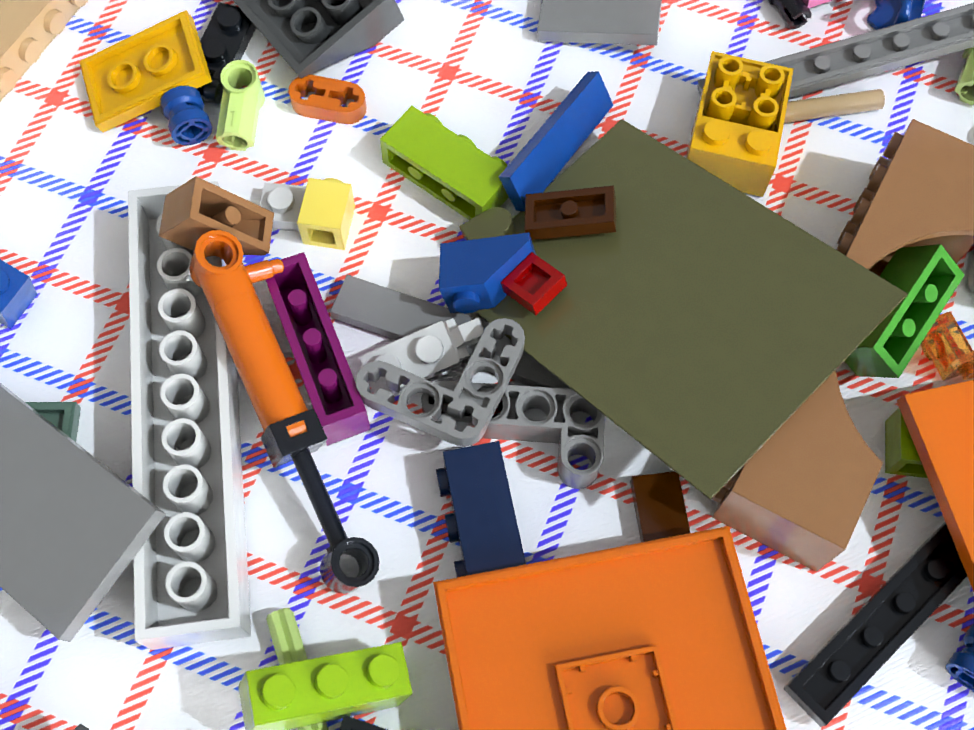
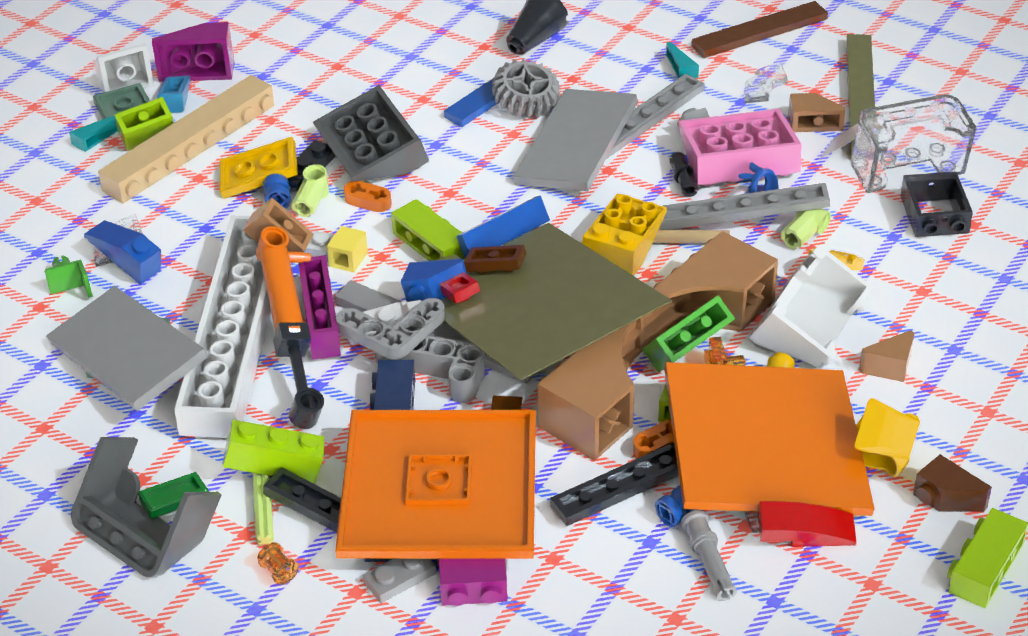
camera: 15 degrees right, 25 degrees down
none -> orange beam [633,419,674,459]

